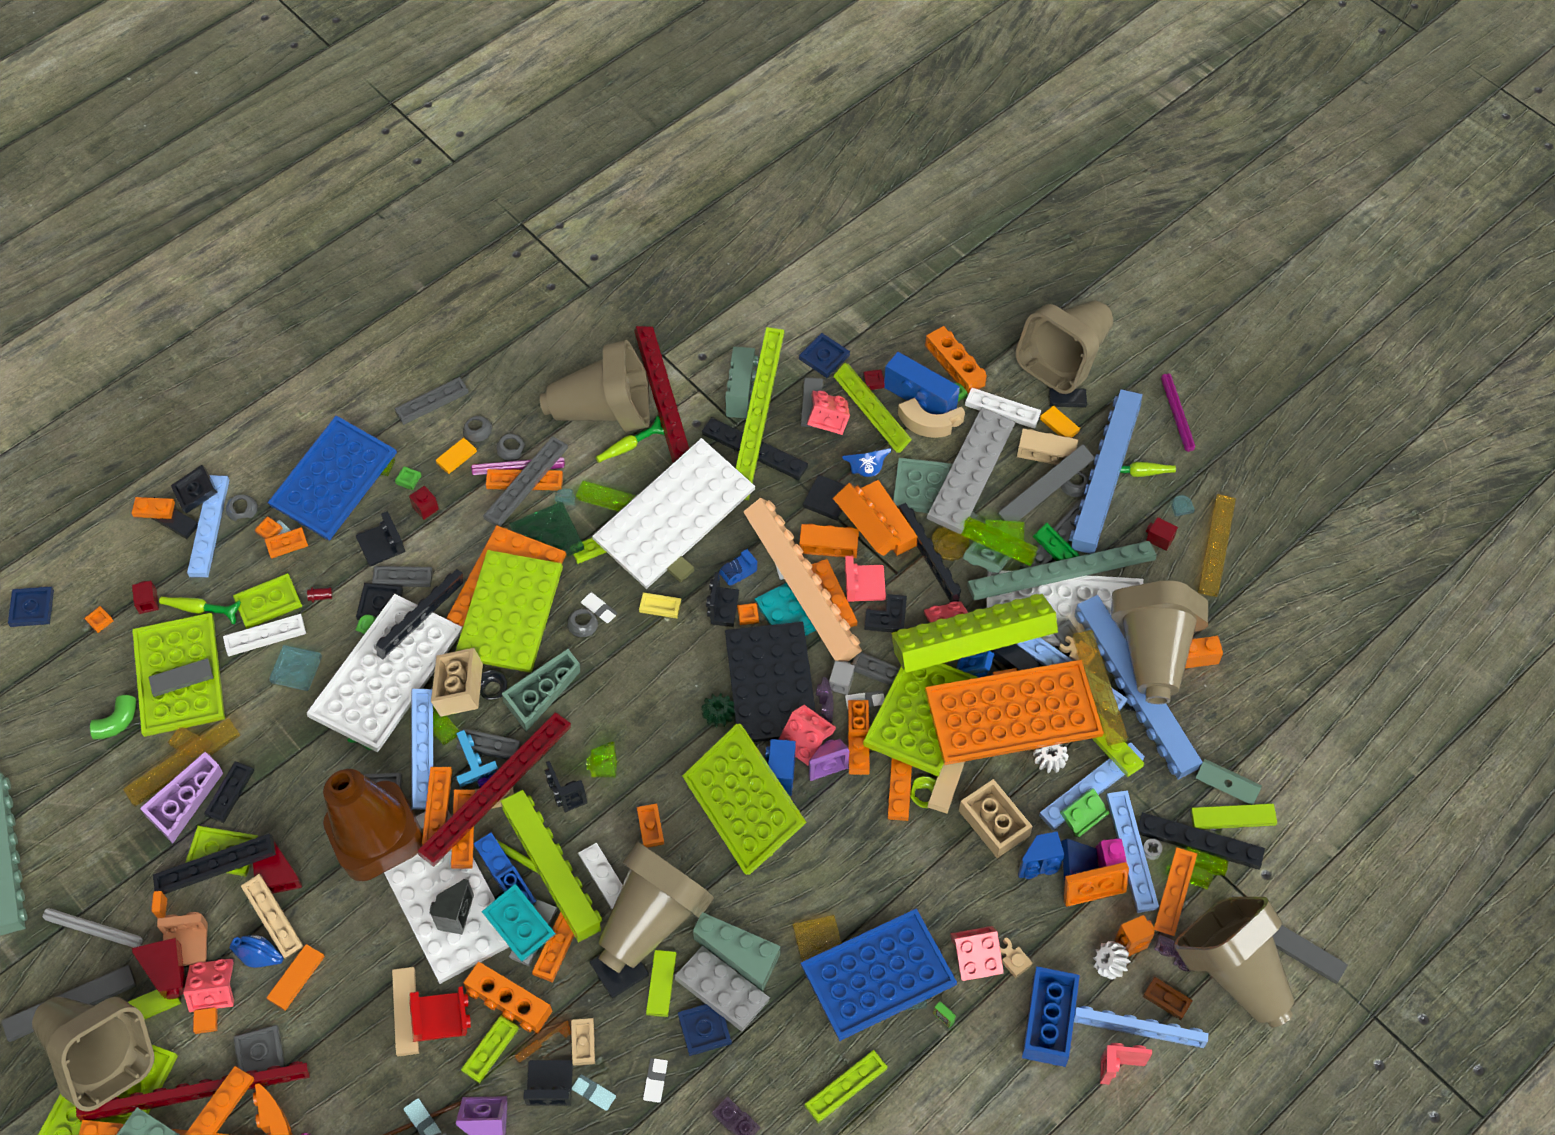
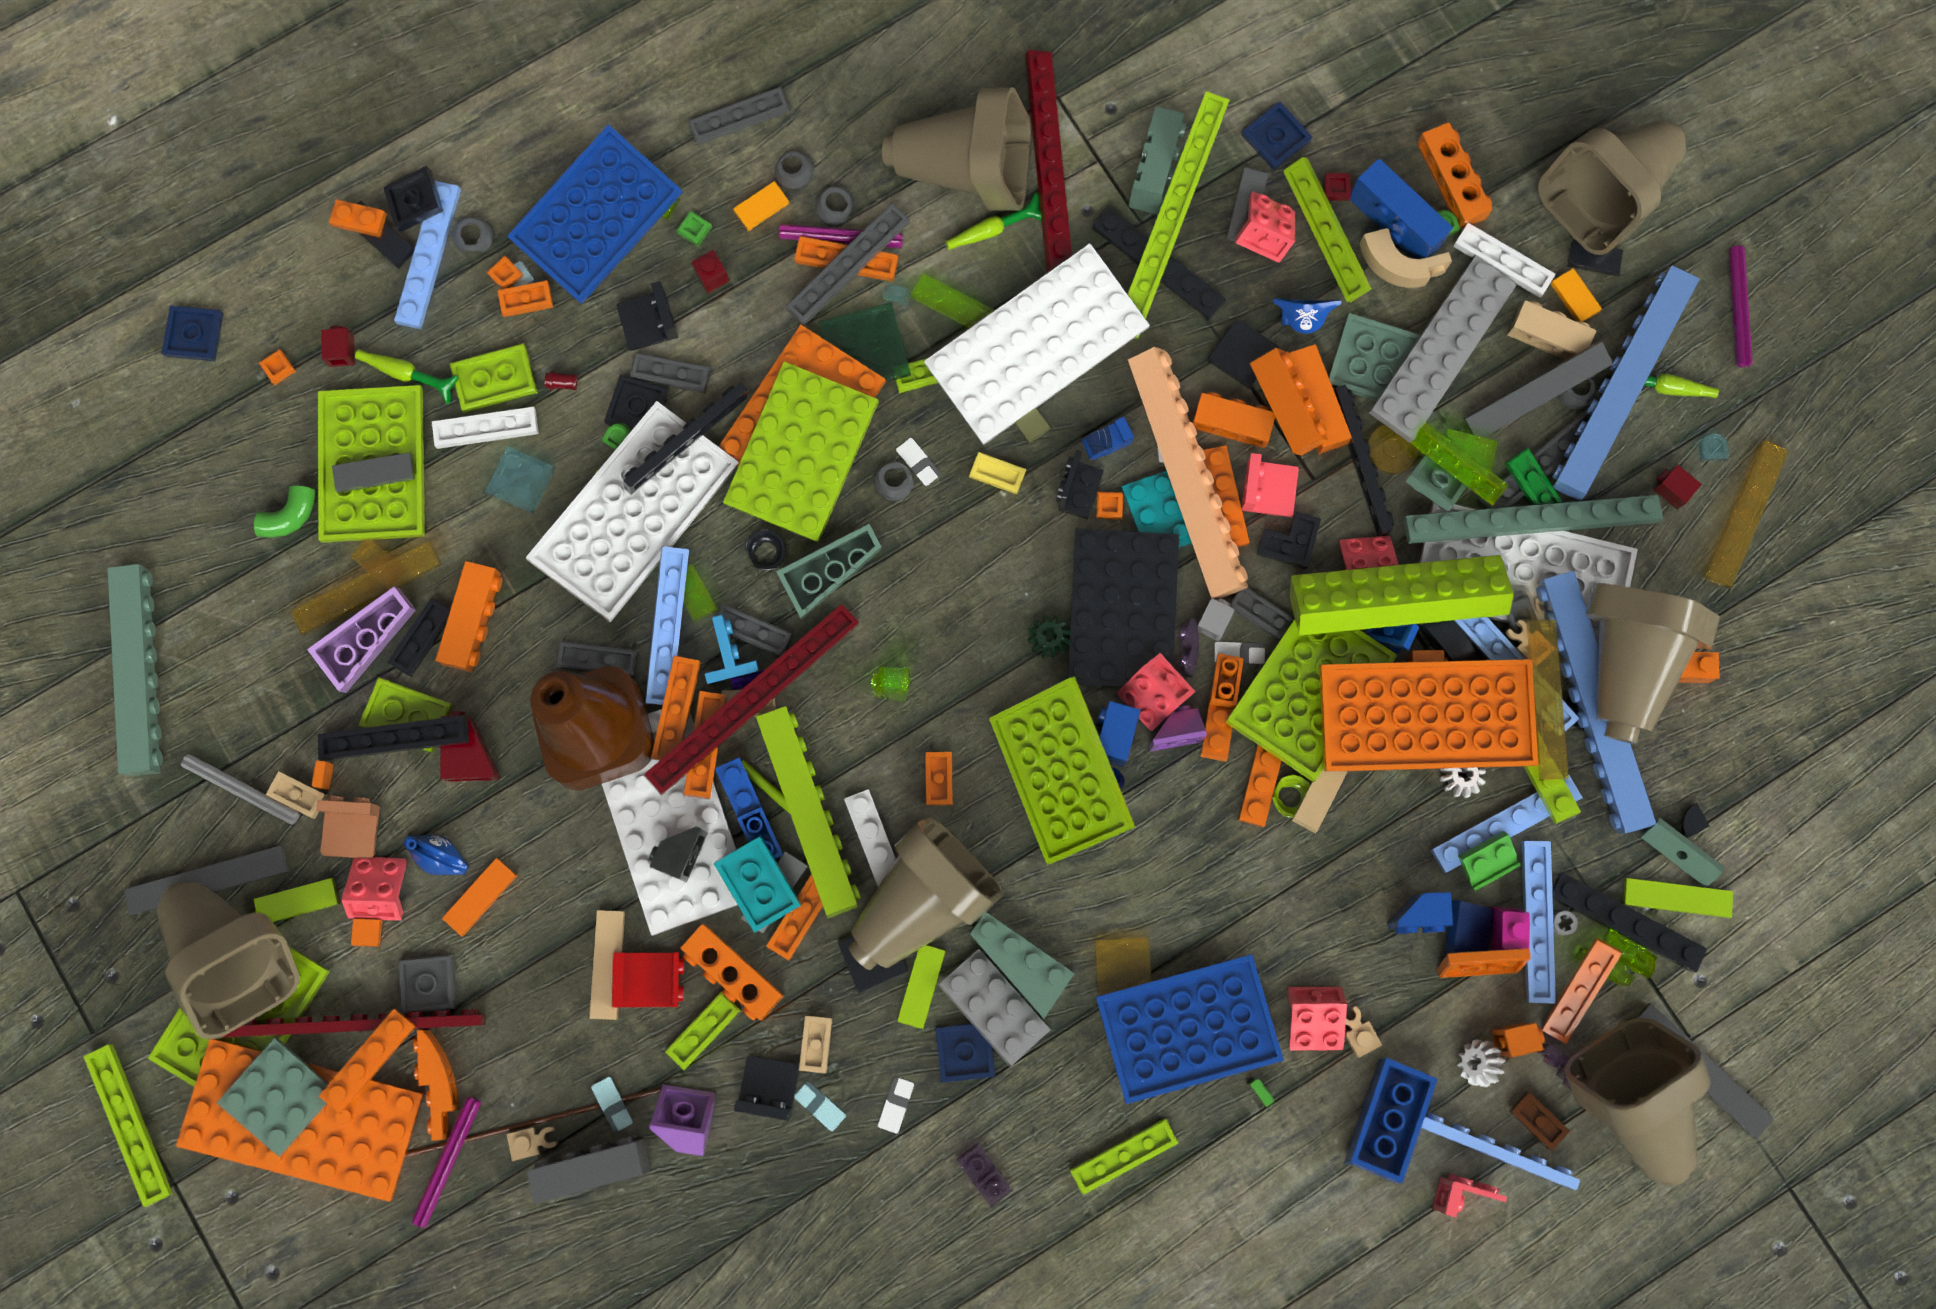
camera: 10 degrees right, 20 degrees up
dark red slope [132,938,185,999] -> none
tan tile [241,874,304,959] -> none
tan brick [431,648,483,717] -> none
clear orange piece [515,1020,572,1063] -> none
black bracket [544,760,587,813] -> none
tan brick [959,779,1033,858] -> none
none -> tan plate [266,771,328,819]
none -> orange brick [435,561,503,672]
none -> black tile [1681,803,1710,838]

